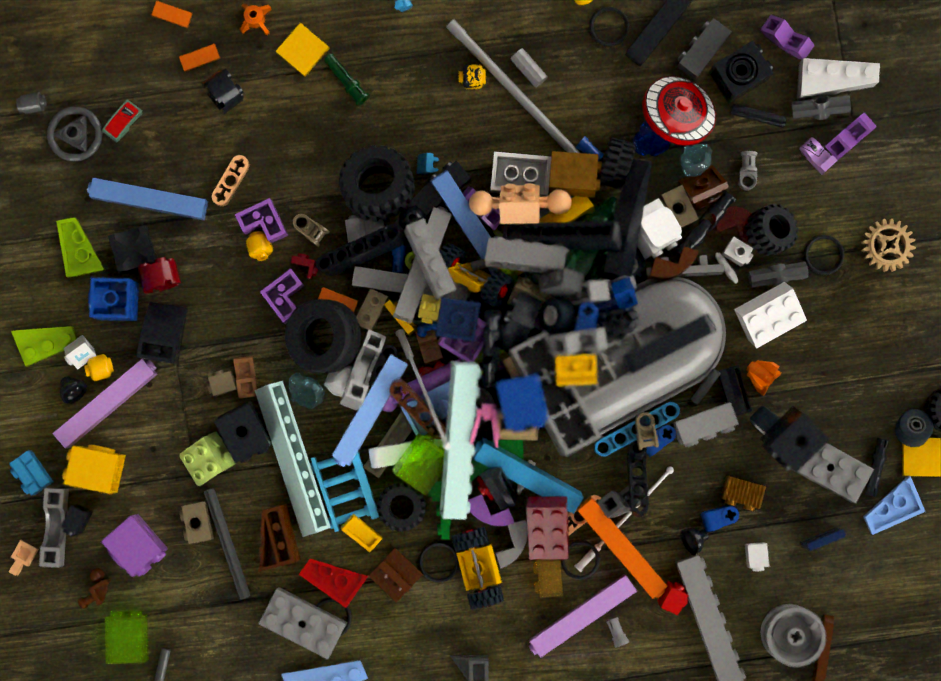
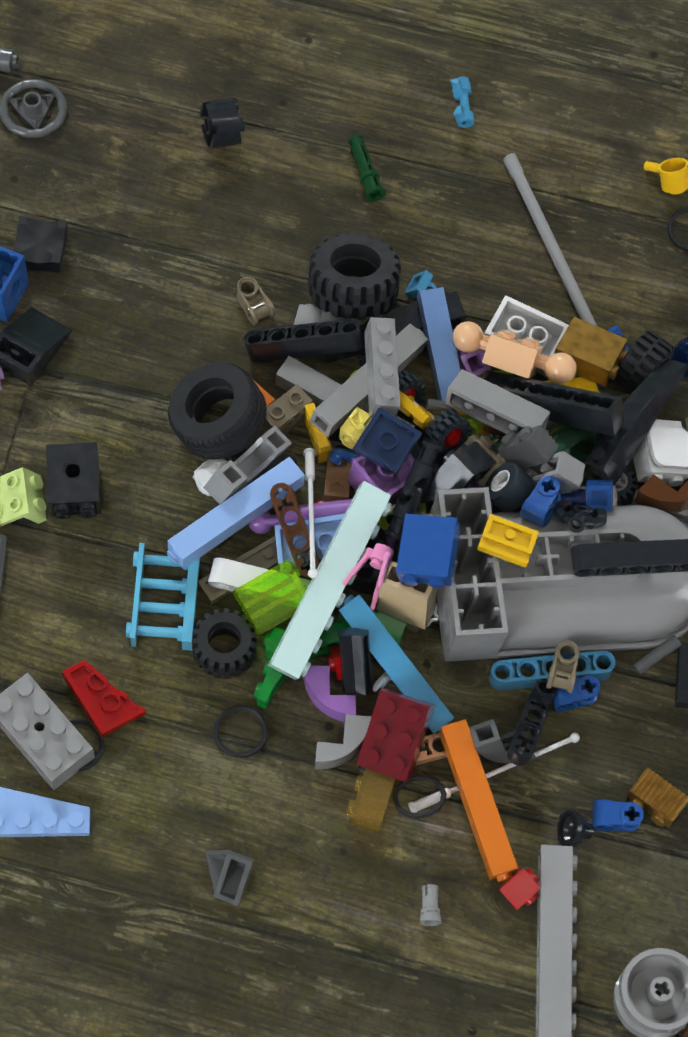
camera: 15 degrees right, 20 degrees down
medium blue brick [87,178,208,220] -> none
slope [102,99,142,143] -> none
dark red brick [137,257,181,294] -> none
orange piece [151,1,192,28] -> none
orange piece [179,44,220,71] -> none
dark tan brick [207,370,237,396] -> none
light nougat beam [212,155,249,206] -> none
medium nougat slope [234,356,257,399] -> none
medium lavender brick [235,198,288,243] -> none
orange brick [240,3,272,35] -> none
yellow head [246,231,273,261] -> none
light aqua brick [255,381,331,537] -> none
reddish brown wedge [258,504,301,572] -> none
medium lavender brick [260,269,304,324] -> none
yellow tile [276,23,330,77] -> none
clear light blue hair [288,373,325,409] -> none
dark red bracket [291,253,318,280] -> none
yellow tile [341,513,383,552] -> none
reddish brown bracket [369,548,423,603] -> none
blue pin [391,246,406,273] -> none
plate [451,527,504,610] -> none
head [459,64,486,89] -> none
light grey axle [510,48,547,88] -> none
lavender brick [529,574,637,657] -> none
light grey brick [549,328,608,356] -> none
light grey brick [671,402,739,447] -> none
white brick [745,542,769,571] -> none

